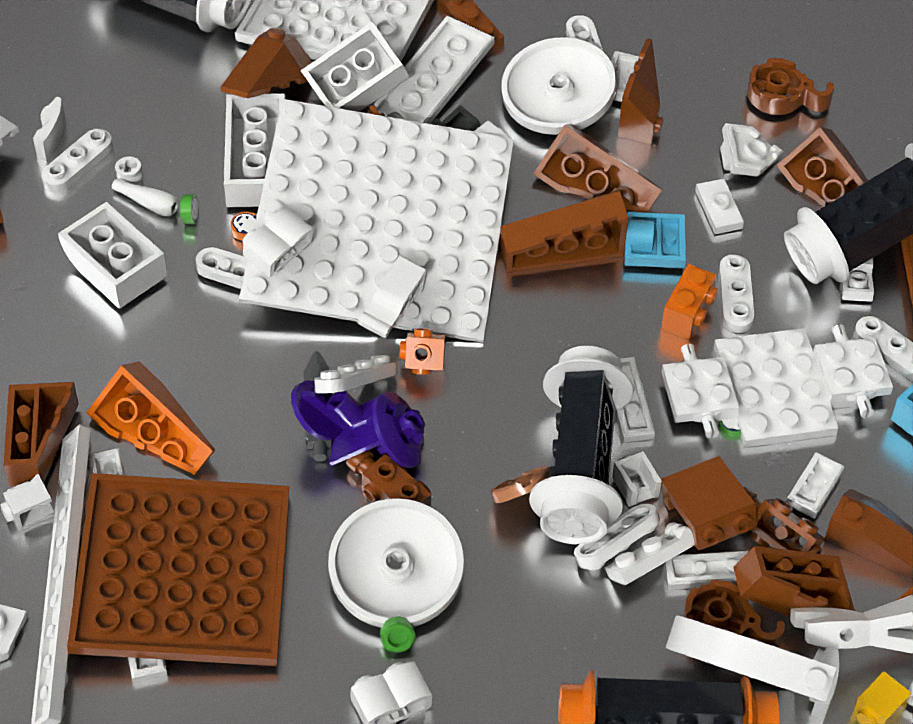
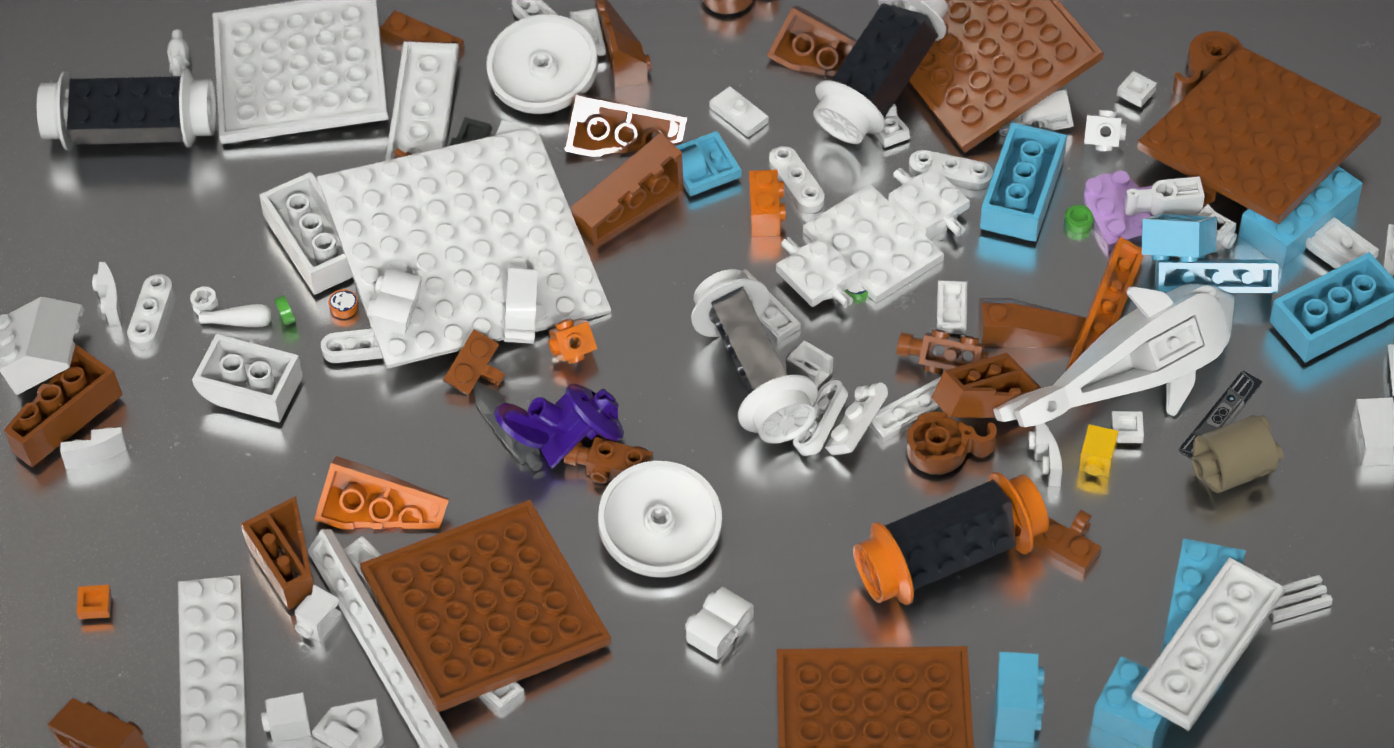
camera: 25 degrees left, 0 degrees up
dark orange wedge [220,28,312,99] -> none
white brick [301,21,409,112] -> none
white plate [314,355,397,393] -> none
bright green tile [380,617,415,652] -> none
nougat tile [491,466,550,503] -> none
dark orange panel [661,456,757,550] -> none
white brick [665,615,837,702] -> none
white plate [720,123,784,177] -> none
none -> dark orange plate [443,329,505,396]

